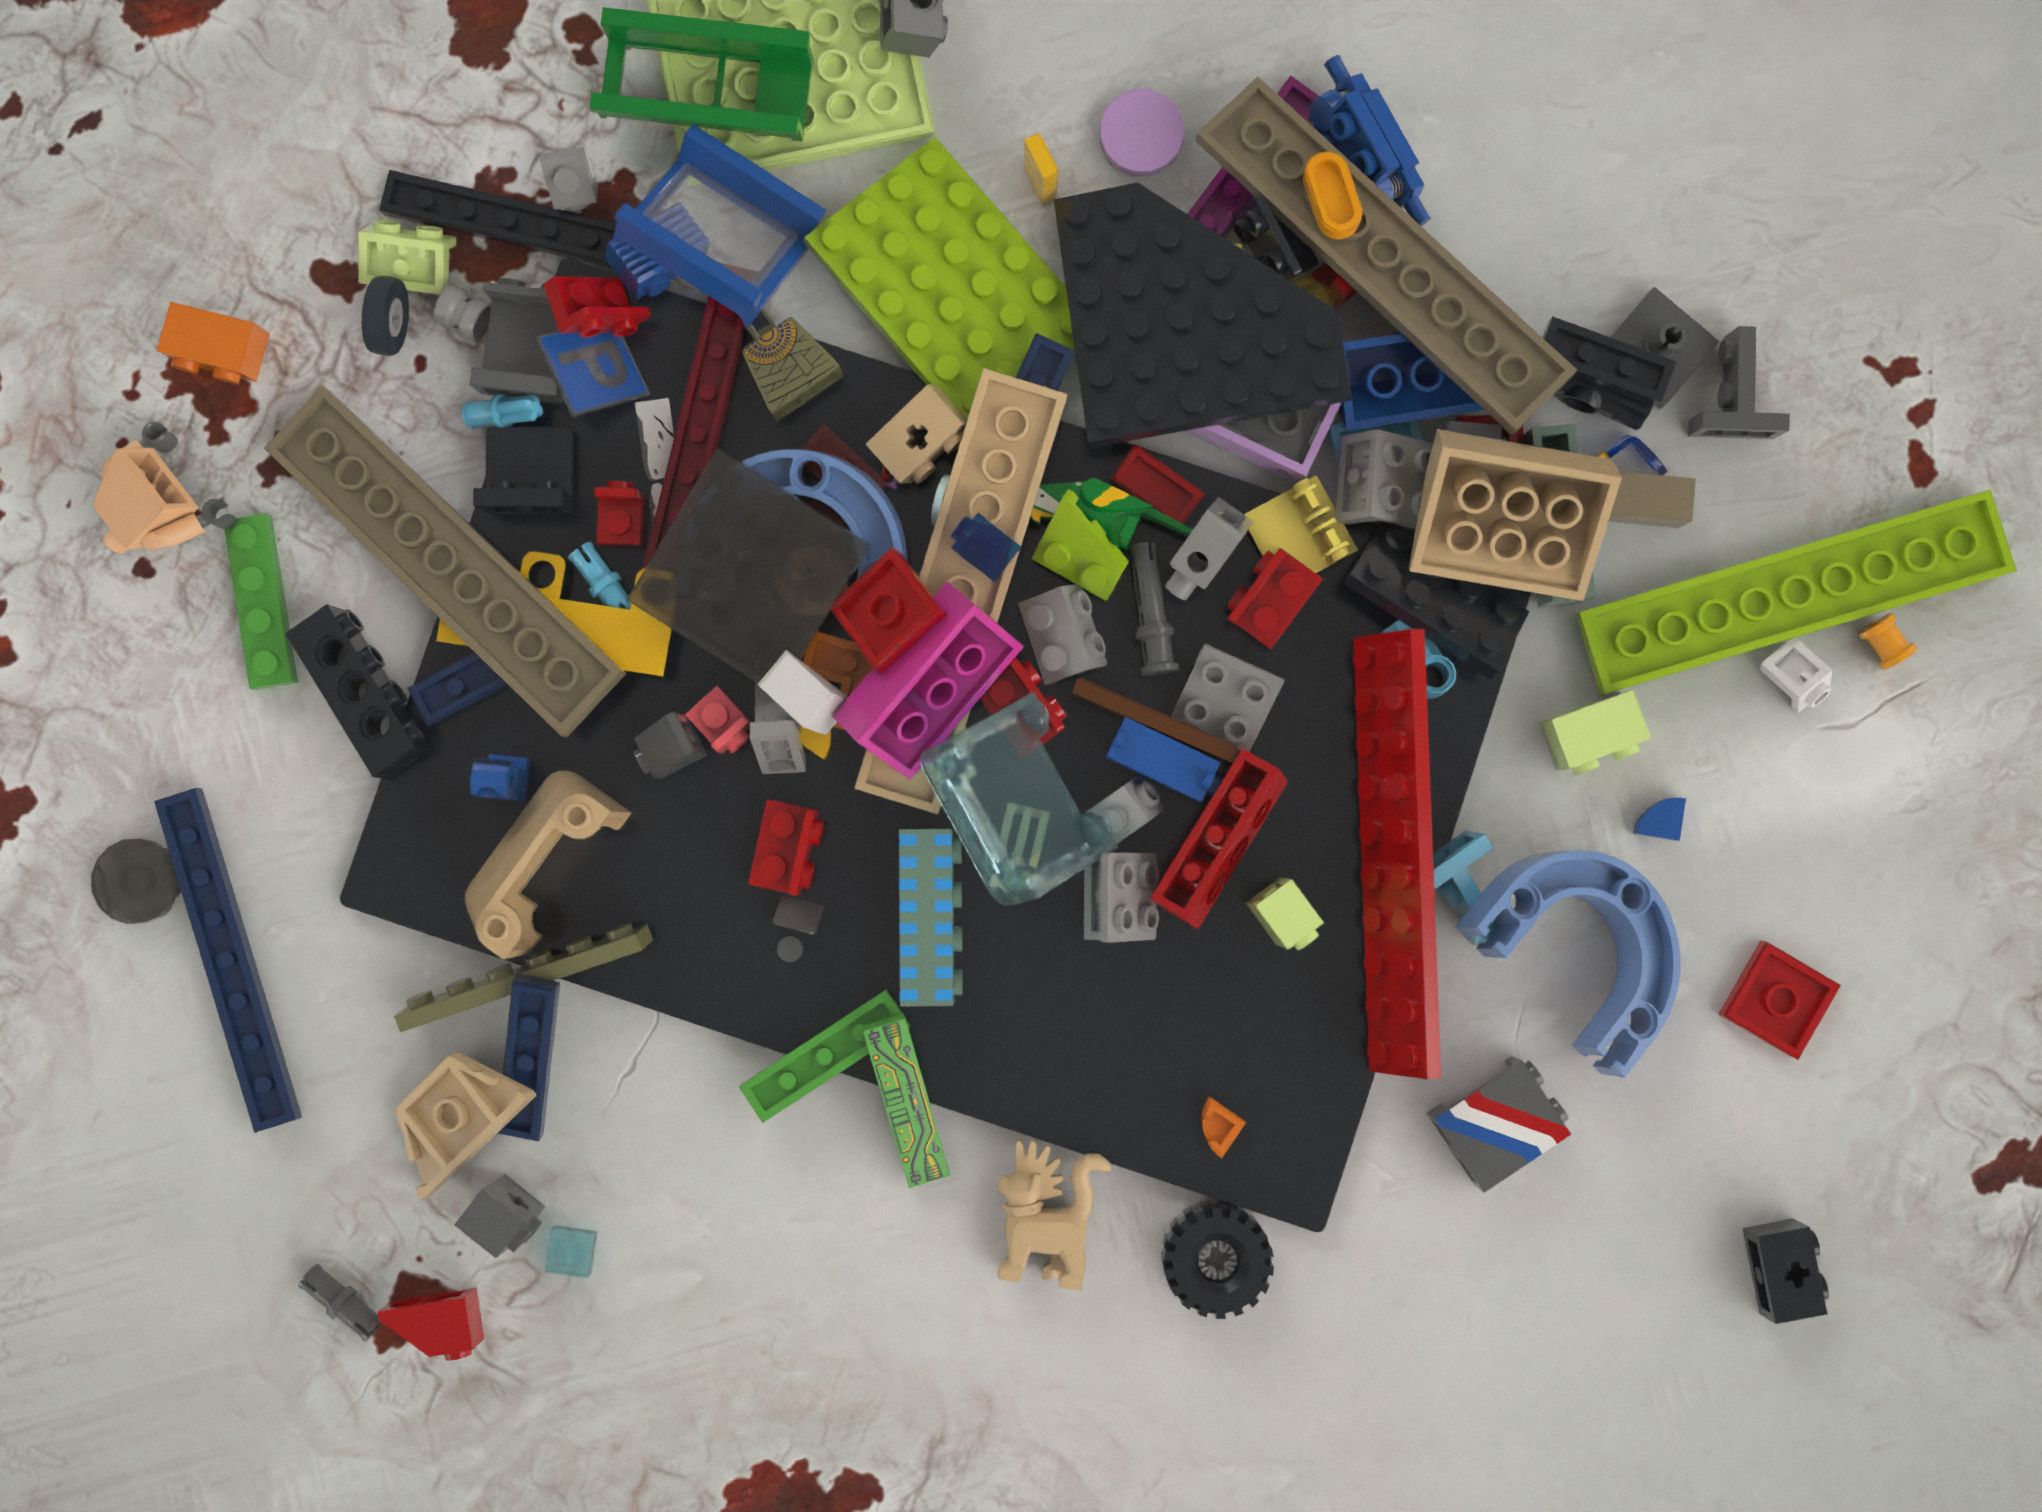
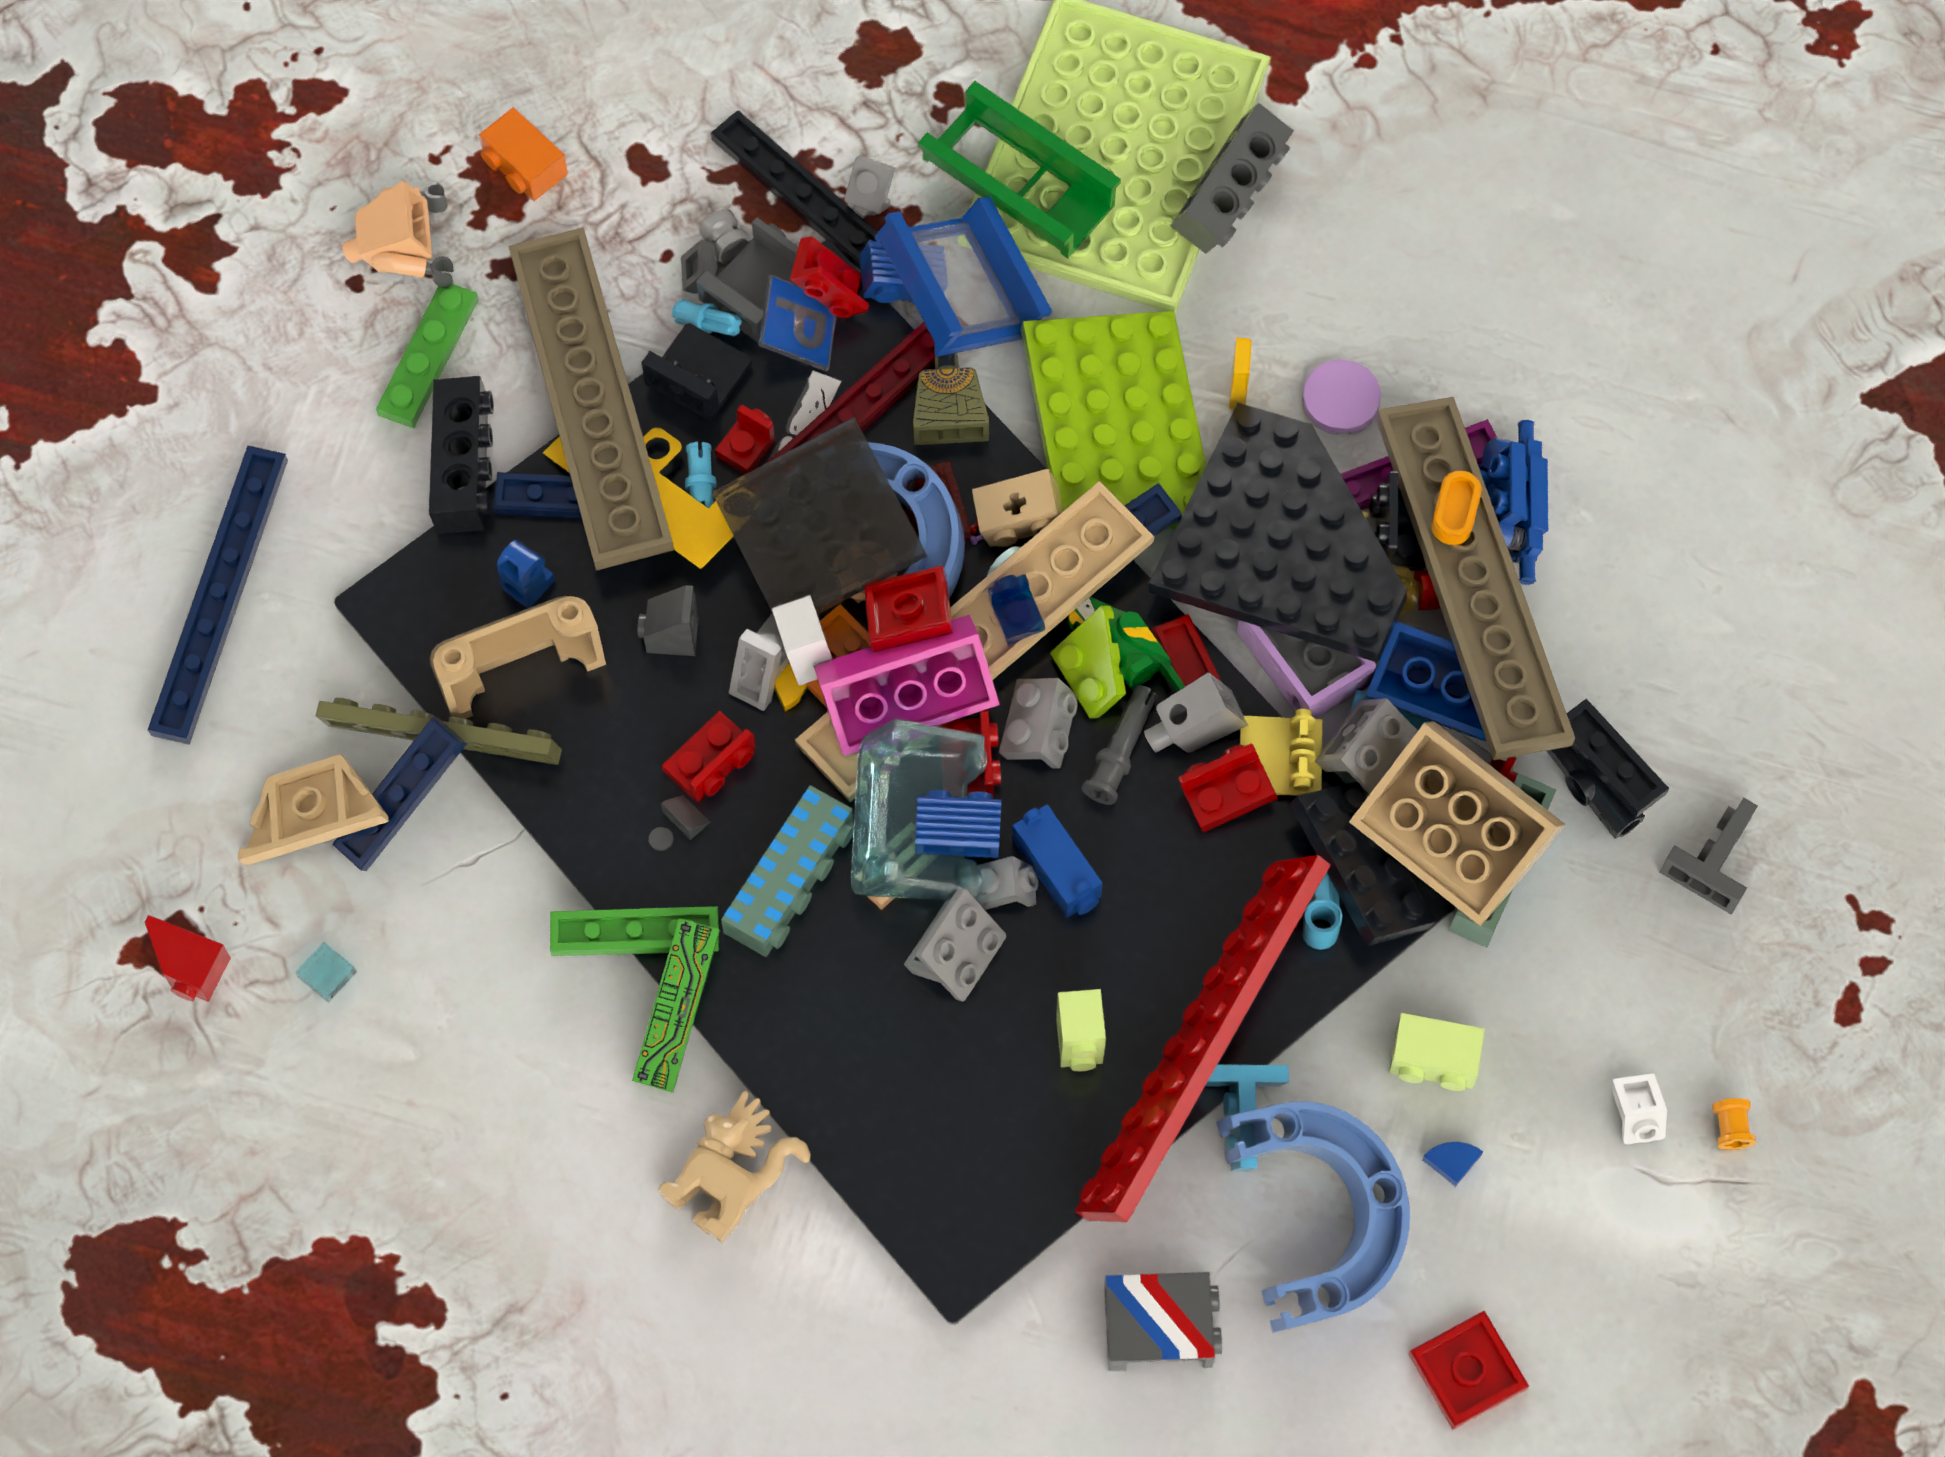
camera: 30 degrees right, 20 degrees down
clear smoke tile [91,838,181,924] -> none
dark grey pin [298,1264,382,1341] -> none
yellowish green bracket [358,220,456,295] -> none
black bush [361,276,409,356] -> none
dark grey brick [454,1174,546,1258] -> none
coral bracket [685,686,752,754] -> none
reddish brown tile [1071,678,1239,765] -> none
red brick [1150,748,1288,930] -> none
black bush [1161,1200,1274,1319] -> none
light grey hinge [1170,644,1285,752] -> none
orange tile [1201,1096,1246,1159] -> none
lime plate [1575,489,2017,695] -> none
clear blue piece [1595,435,1668,475] -> none
dark tan brick [1608,471,1696,528] -> none
dark grey tile [1610,286,1720,409] -> none
none -> dark grey plate [681,240,718,294]
none -> blue brick [915,790,1001,858]

